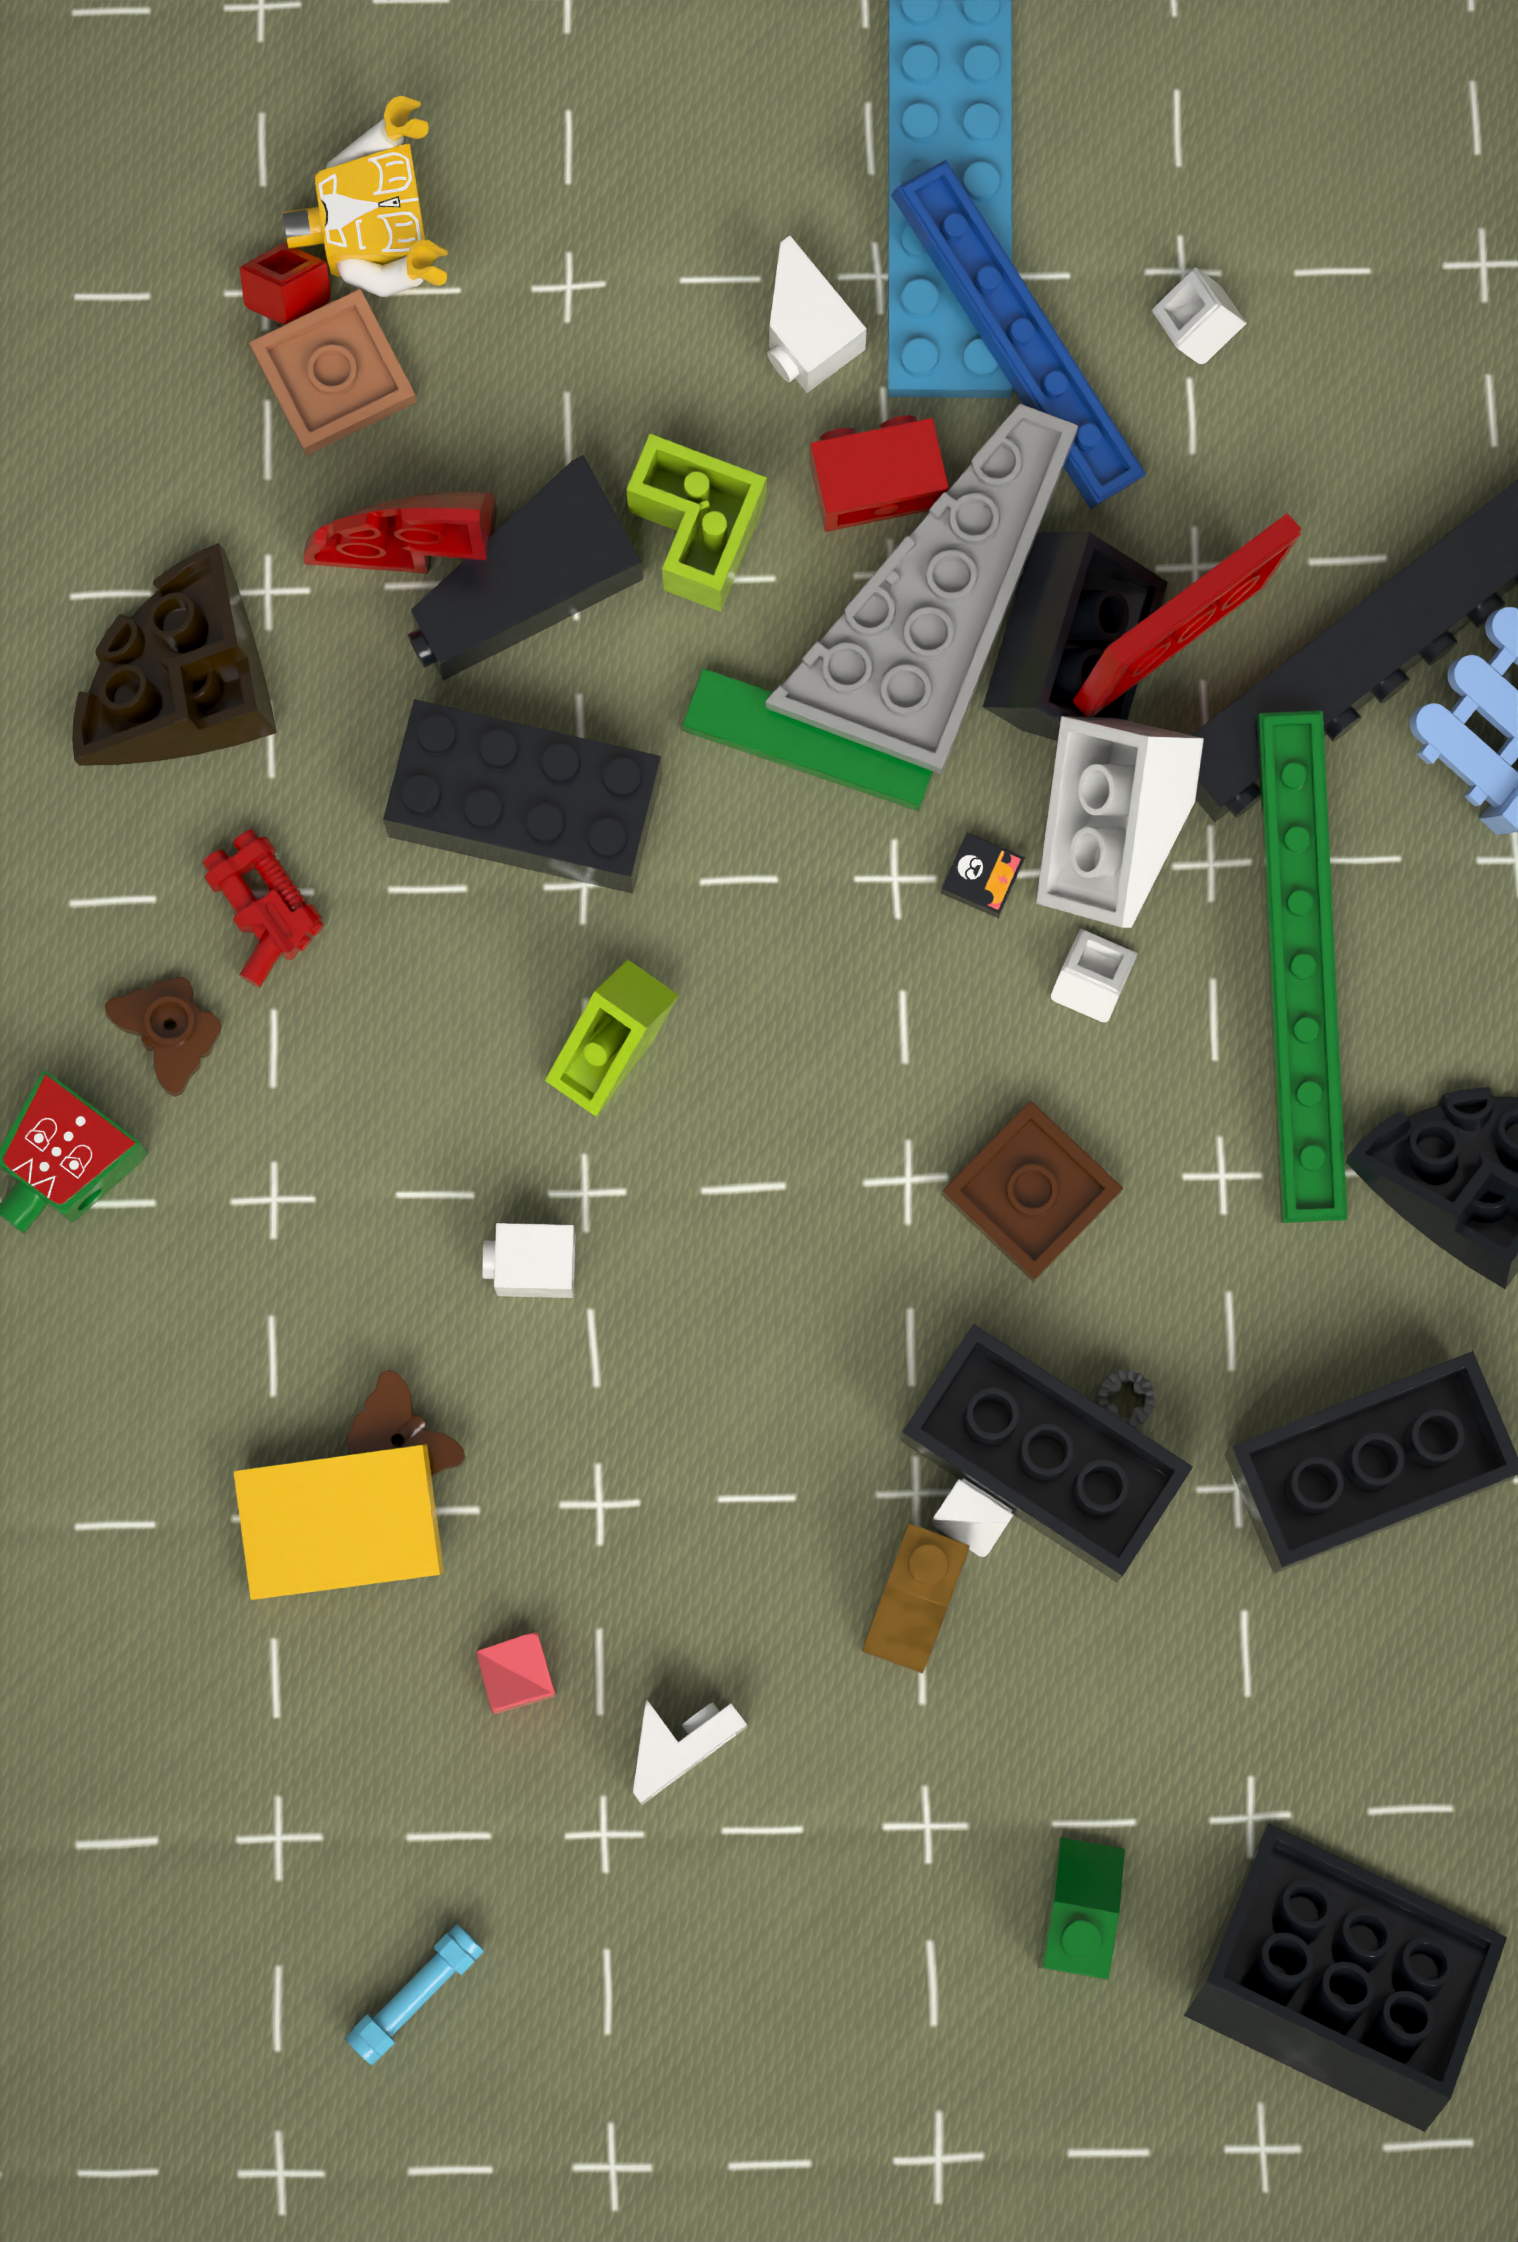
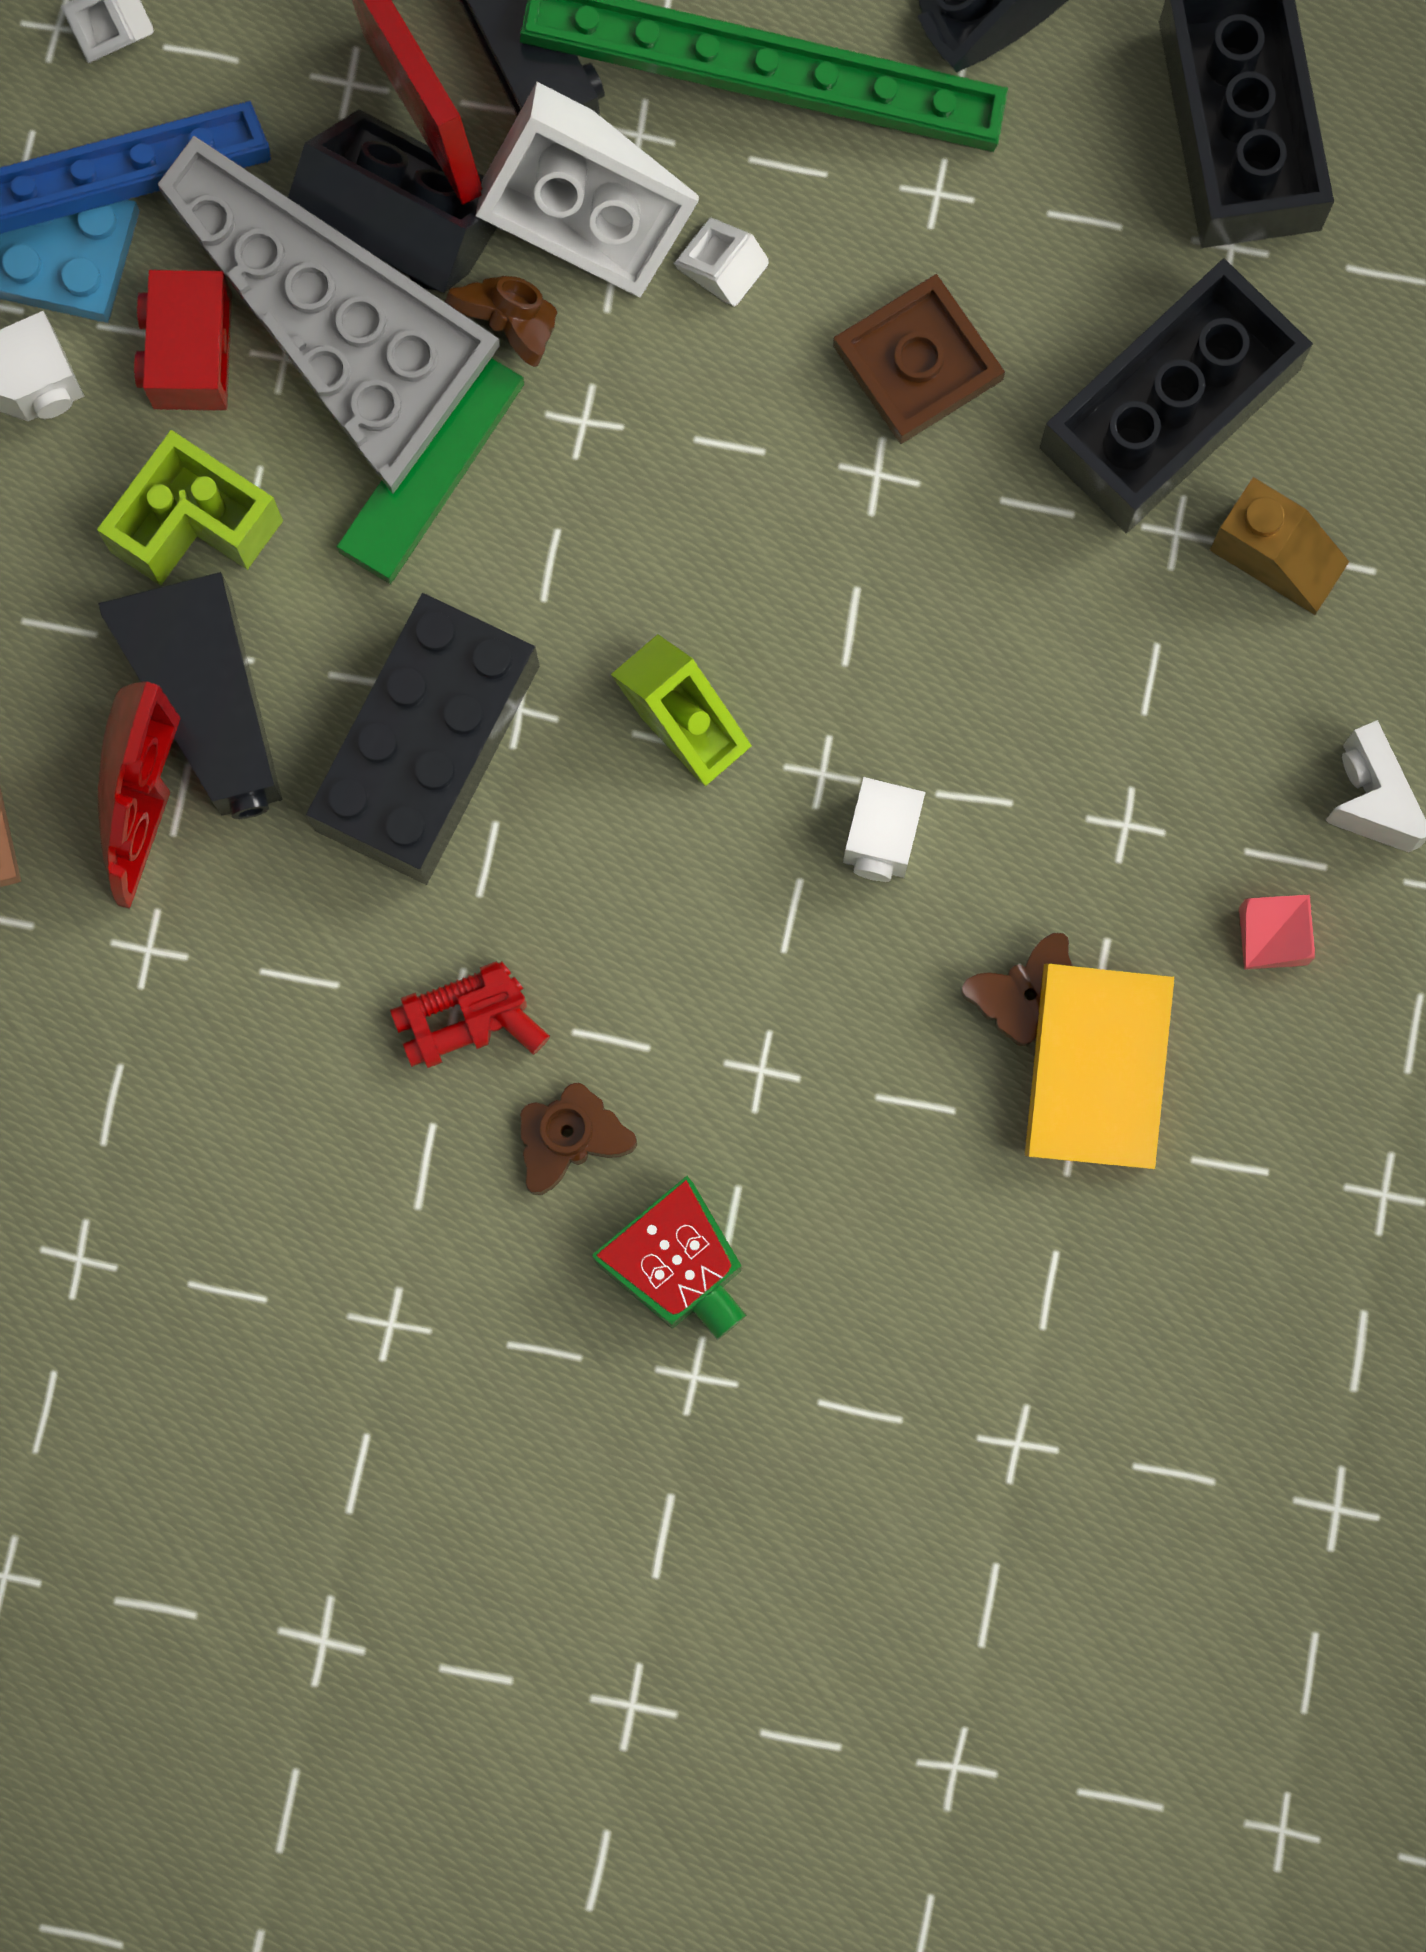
camera: 75 degrees left, 0 degrees up
dark brown brick [72,543,277,766] -> none
white slope [931,1478,1014,1557] -> none
black tile [941,833,1025,919] -> none
dark grey bush [1095,1370,1156,1428] -> none
none -> reddish brown animal [444,276,557,367]

